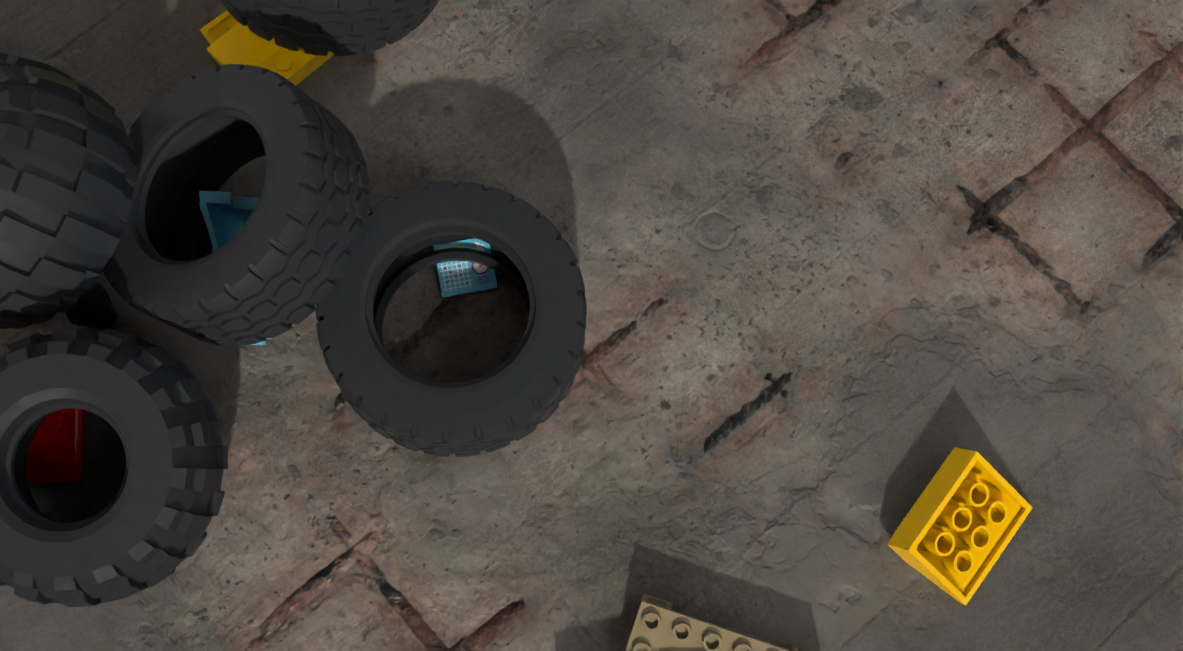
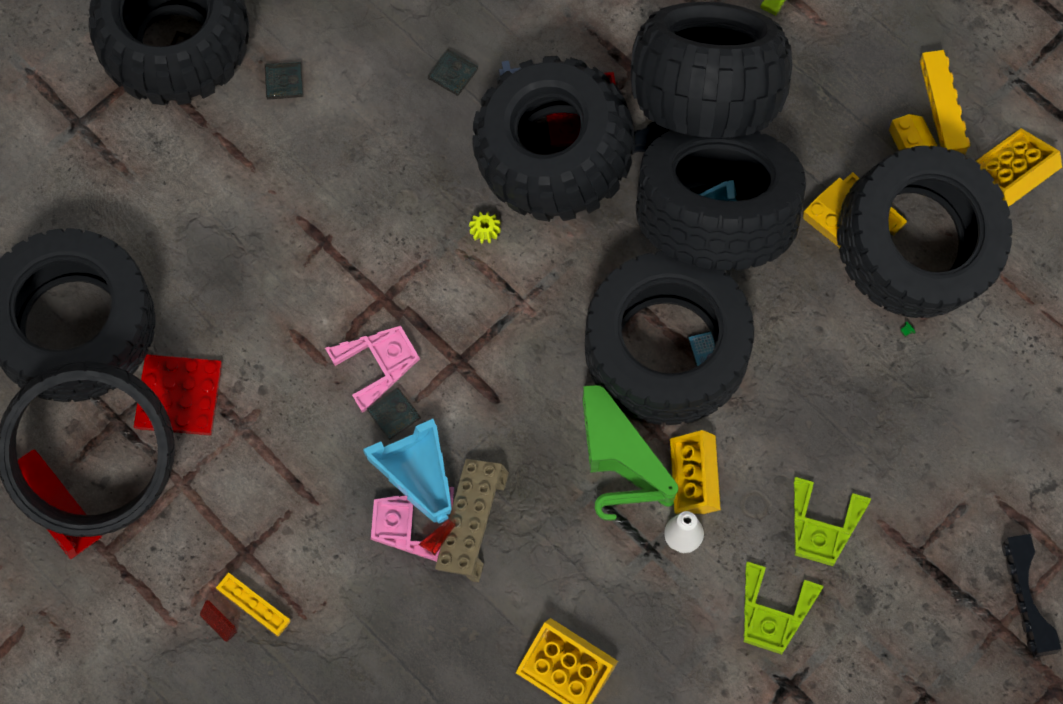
camera: 90 degrees right, 5 degrees down
none -> neon yellow gear [469,212,501,244]
none -> bright green piece [582,385,678,521]
none -> white cone [664,511,704,553]
none -> yellow slope [670,430,721,514]
none -> lime wing [743,561,823,655]
none -> lime wing [794,477,871,566]

